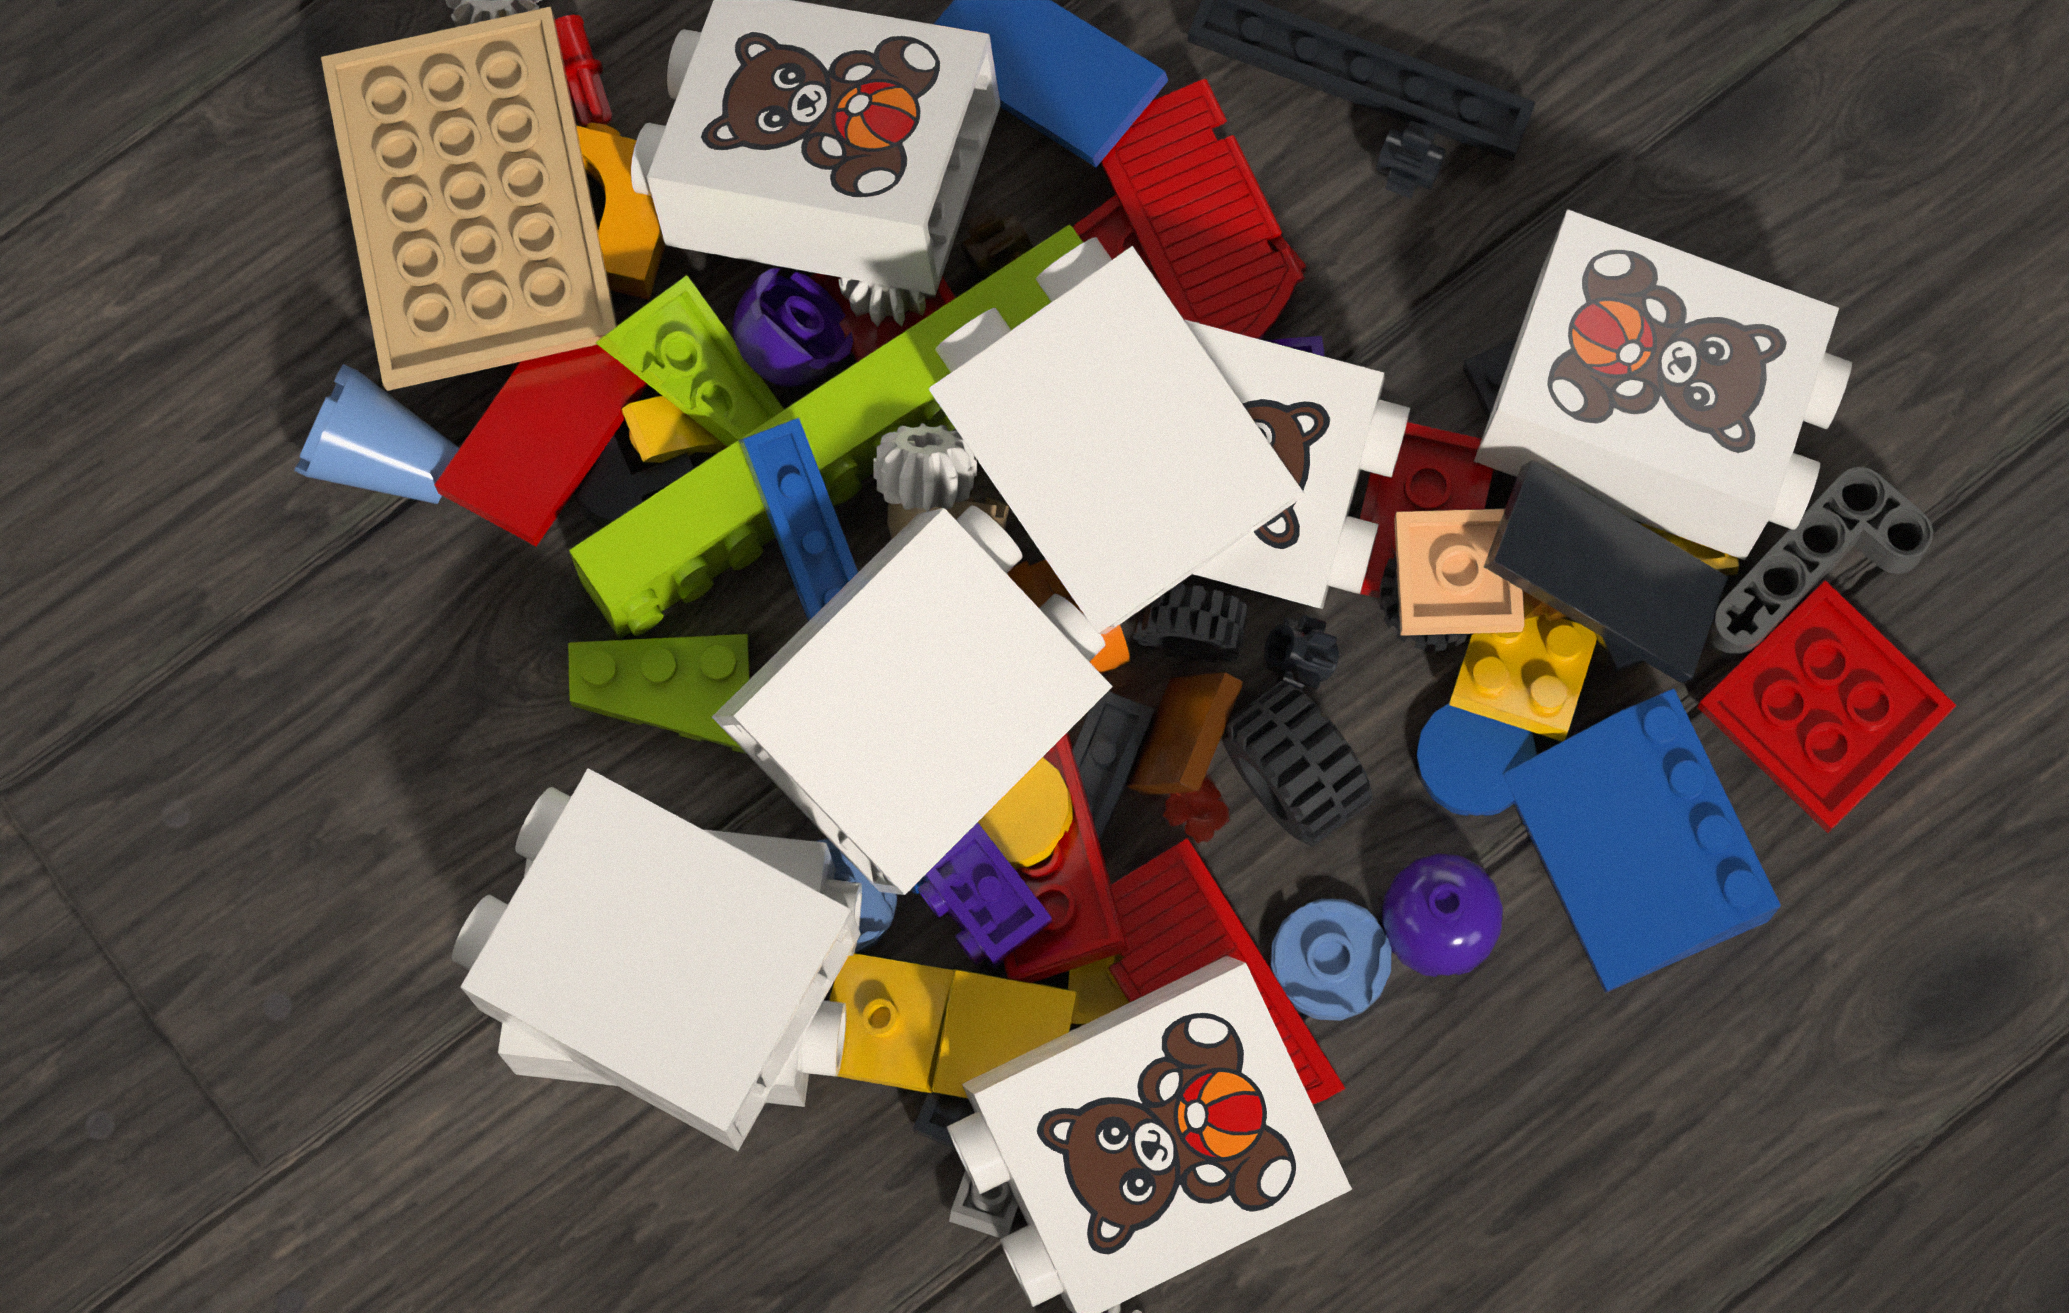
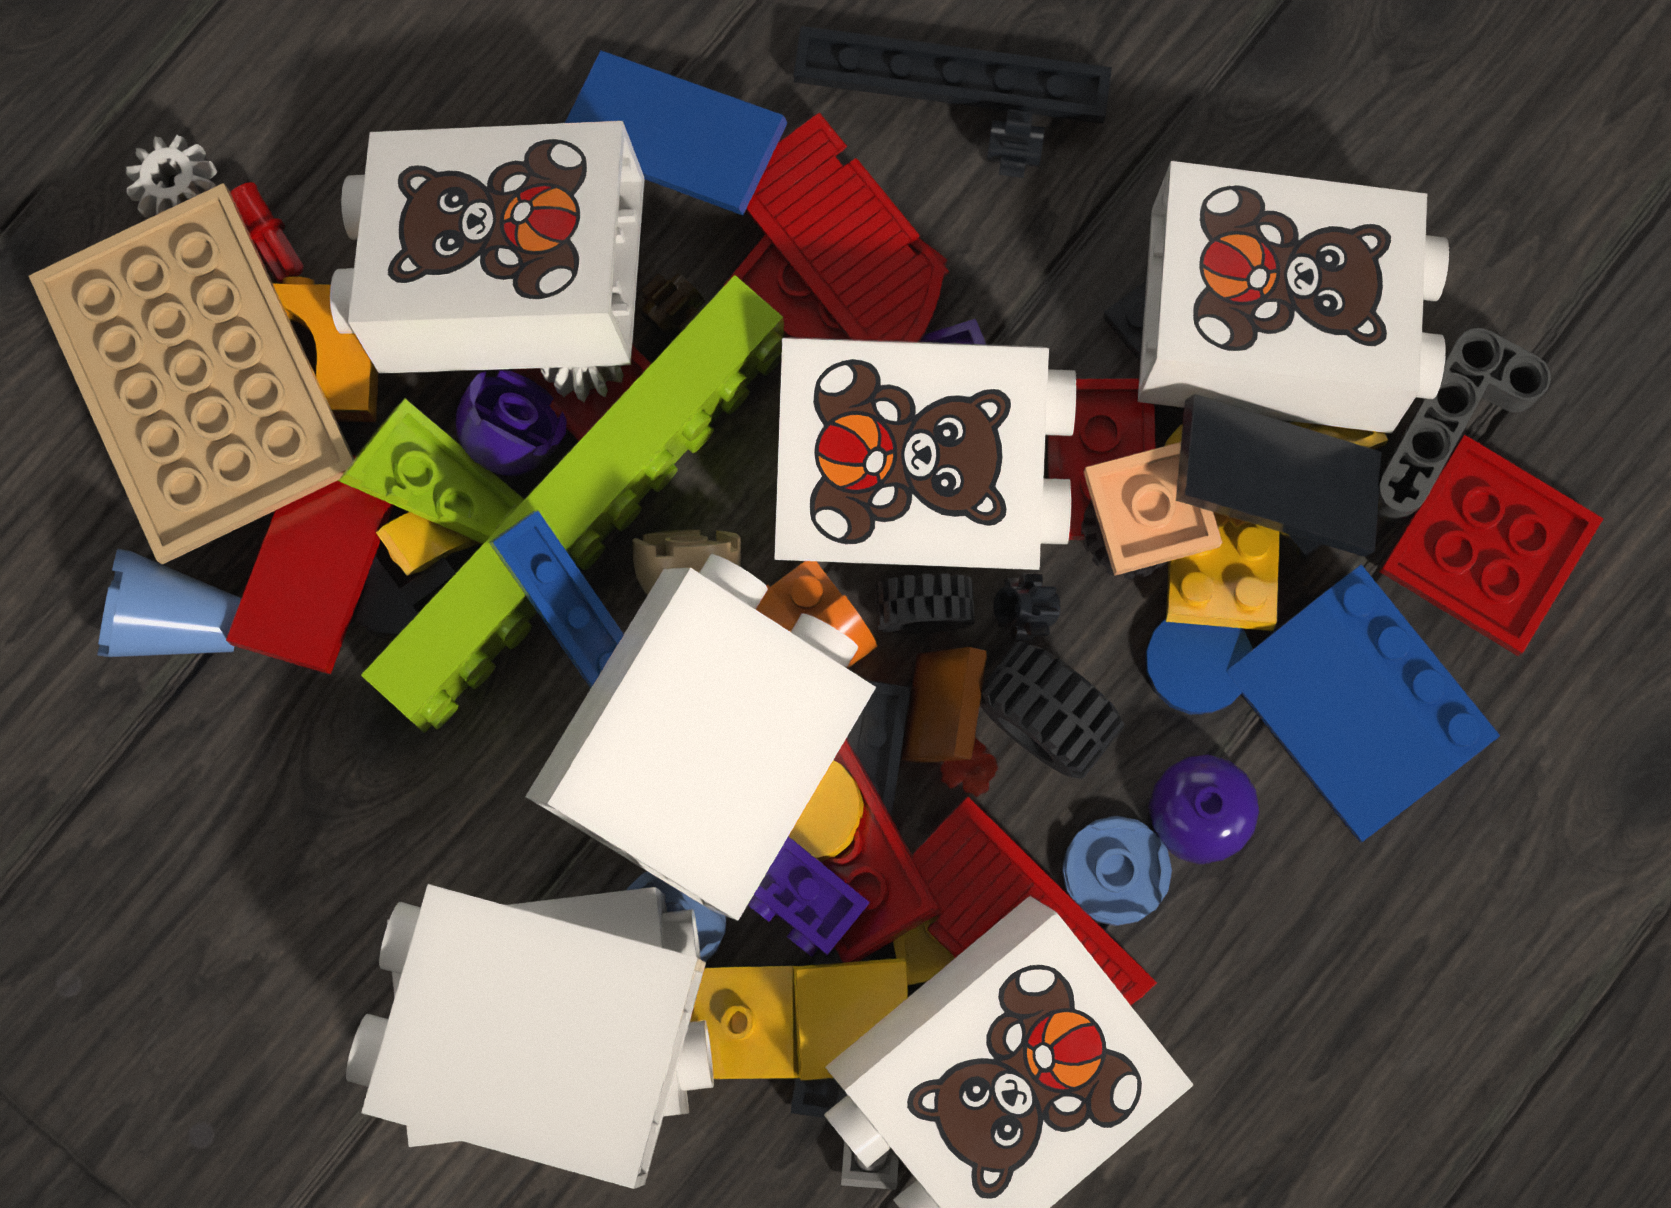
camera: 15 degrees left, 5 degrees up
lime wing [568,634,750,754] -> none
white gear [874,423,977,512] -> none
white brick [929,237,1306,634] -> none

